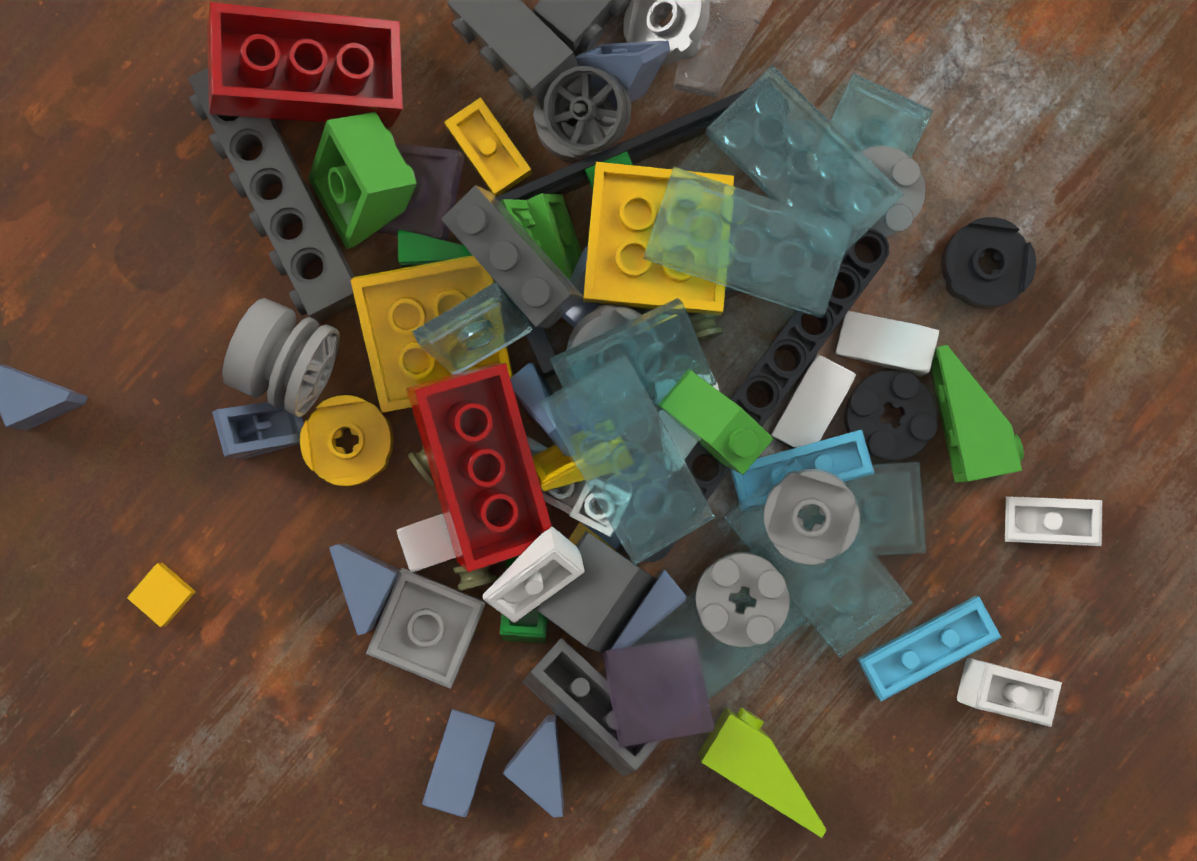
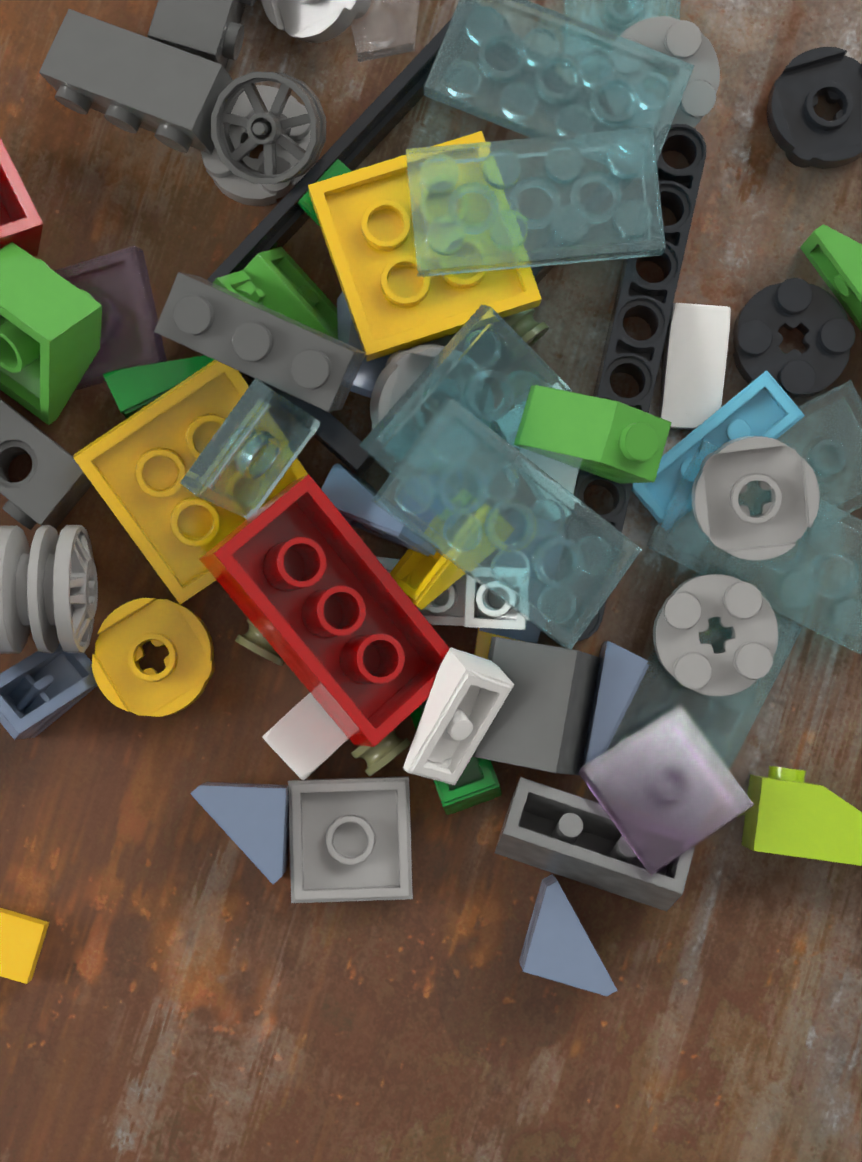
camera: 30 degrees left, 0 degrees up
sand blue slope [422,709,496,817] -> none
yellow plate [444,97,532,197] -> none
sand blue slope [575,40,670,109] -> none
white slope [835,311,939,377] -> none

